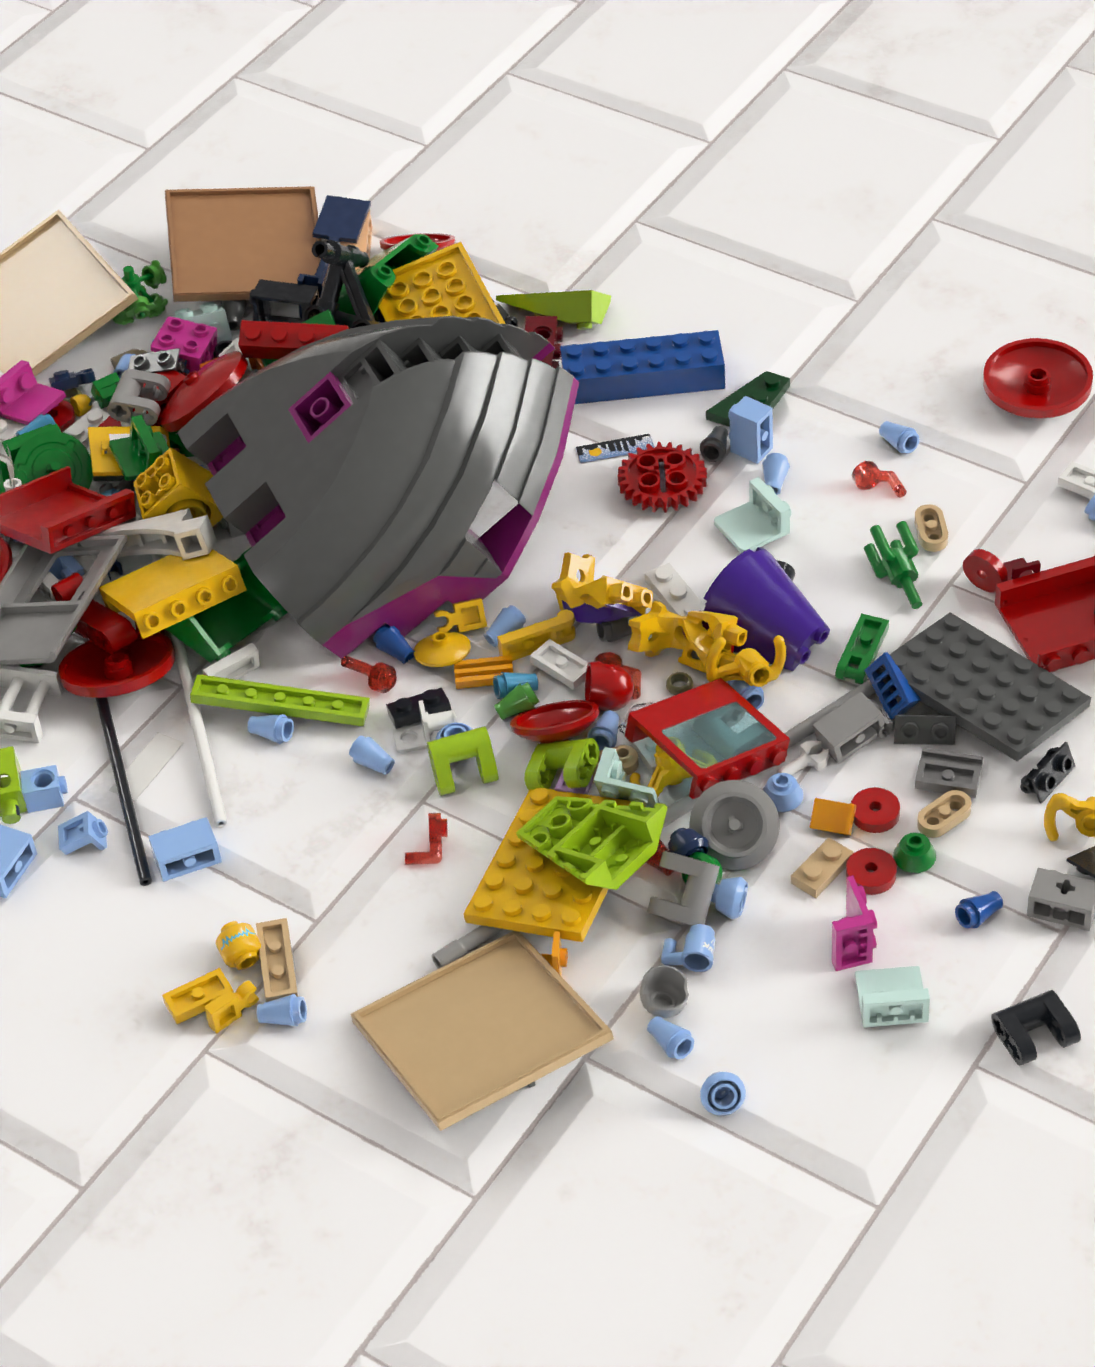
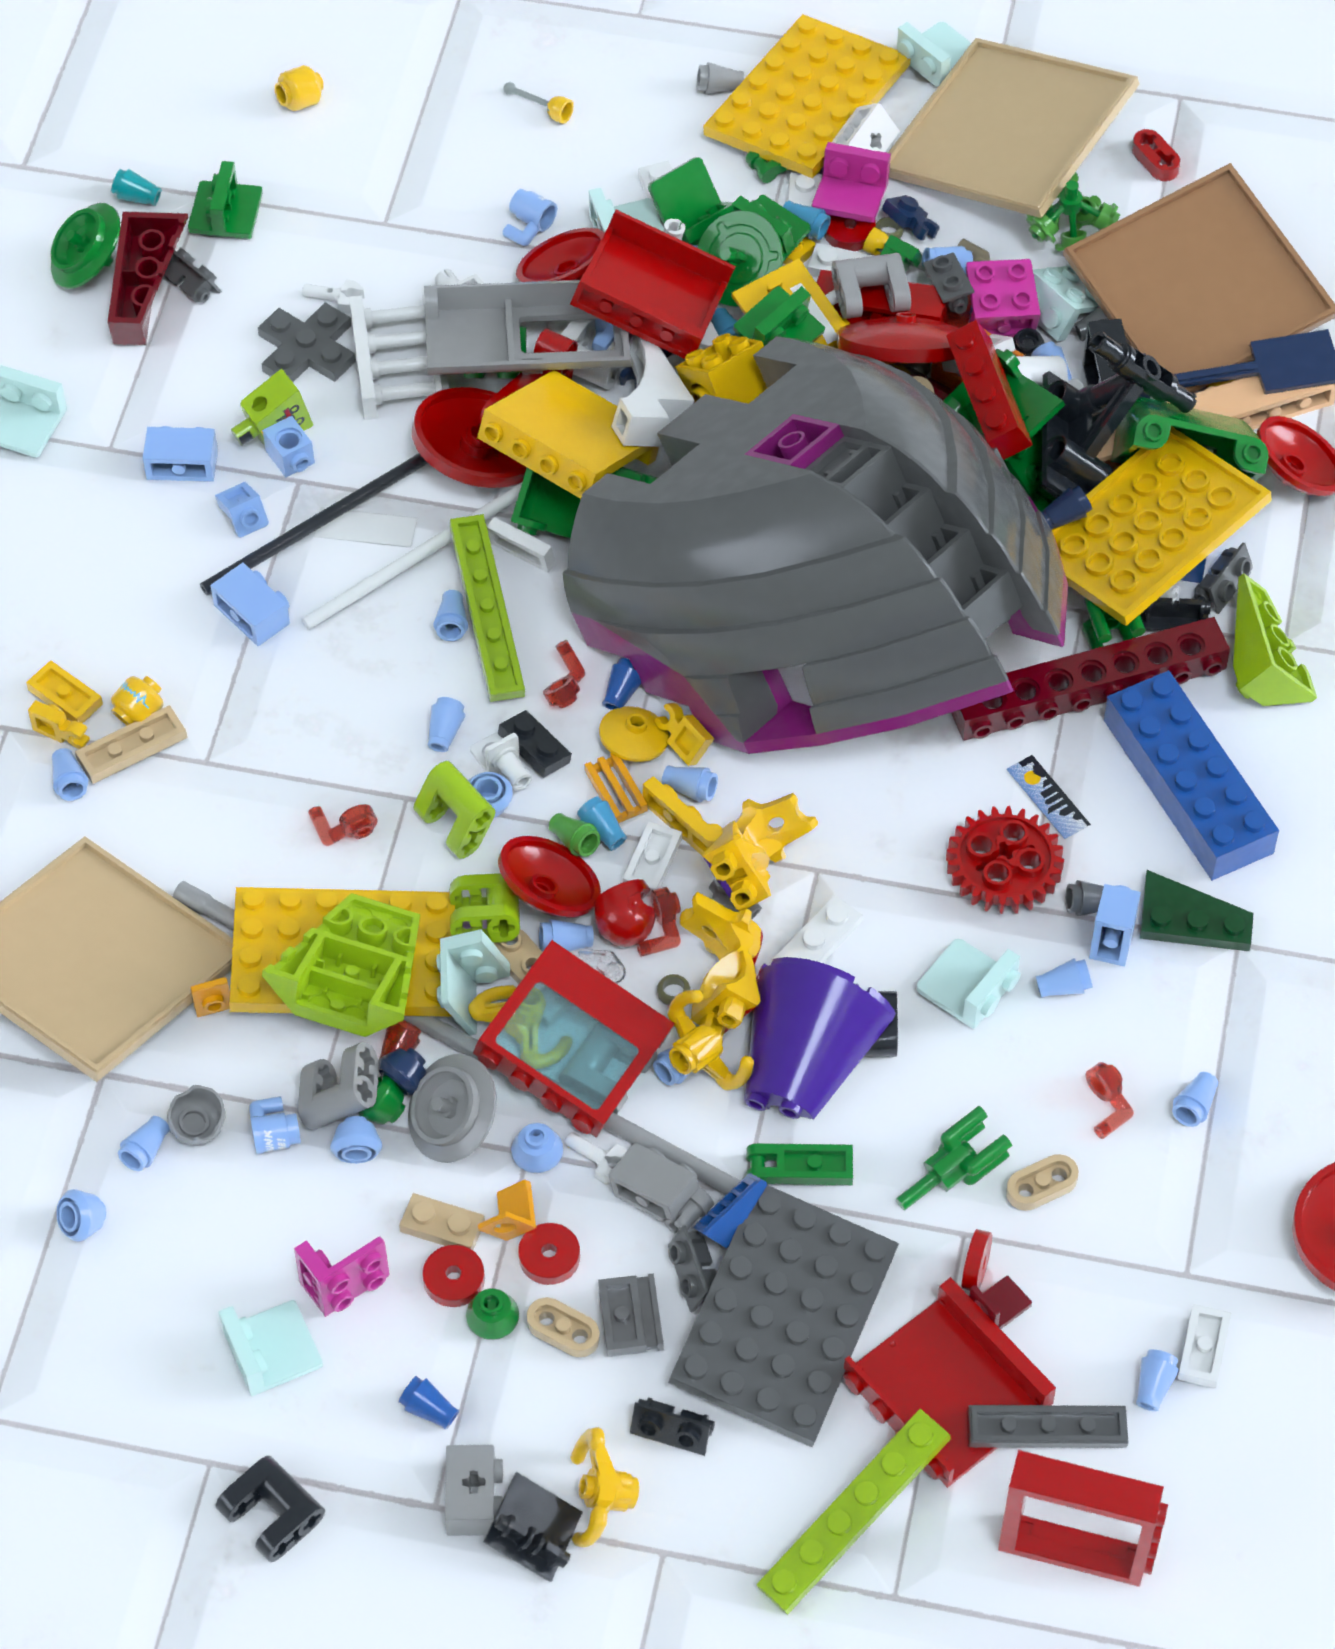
camera: 65 degrees right, 10 degrees up
none -> red beam [1132,129,1180,182]

